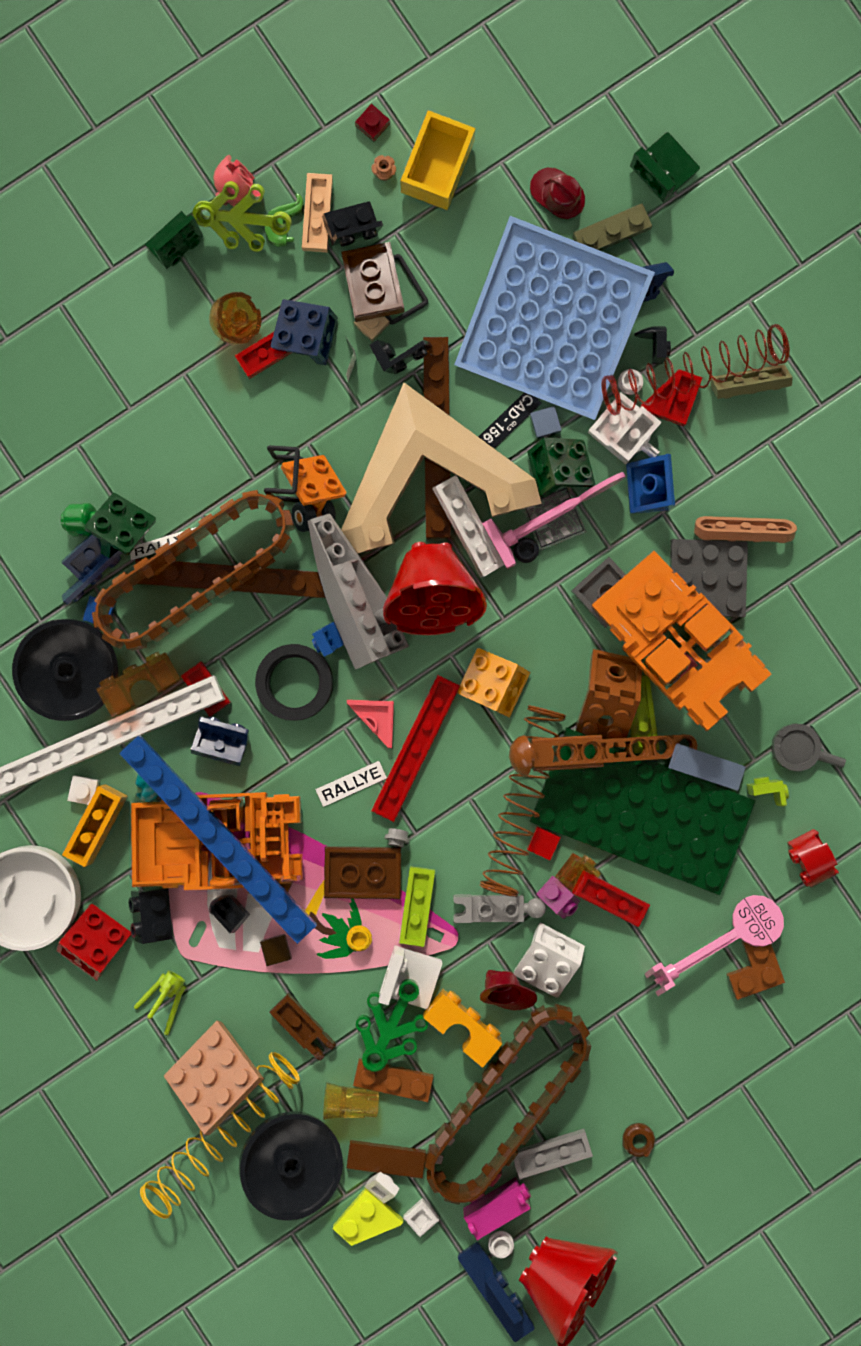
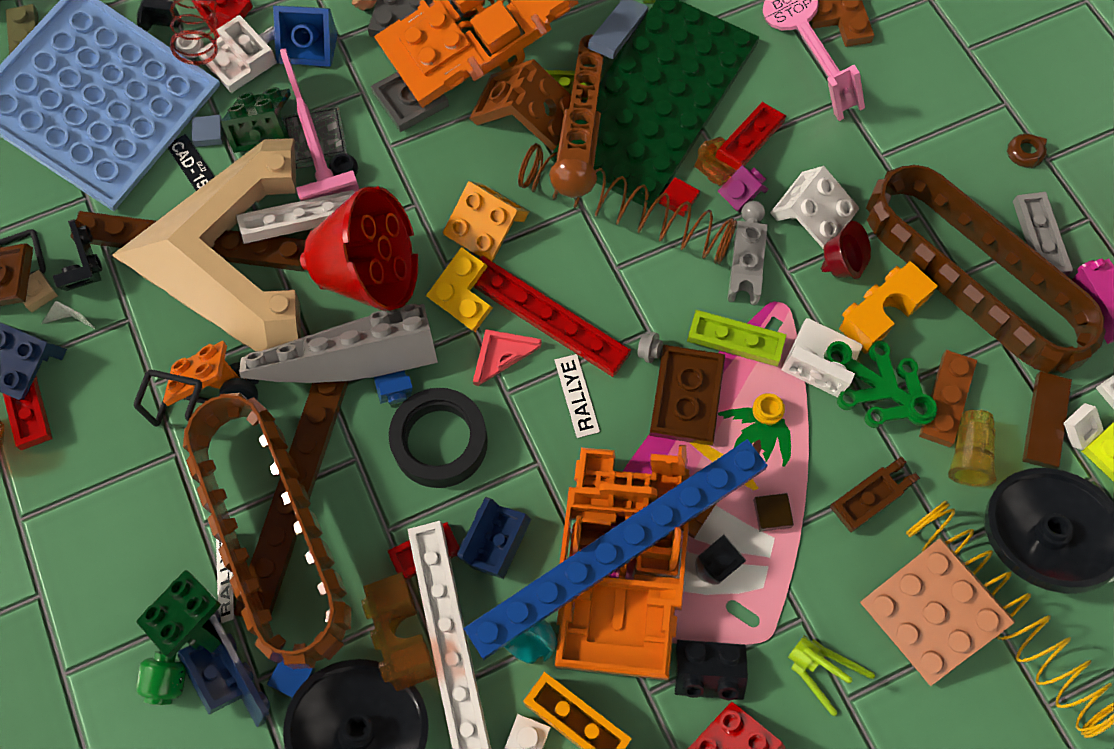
camera: 75 degrees left, 20 degrees down
none -> yellow plate [426,247,493,332]

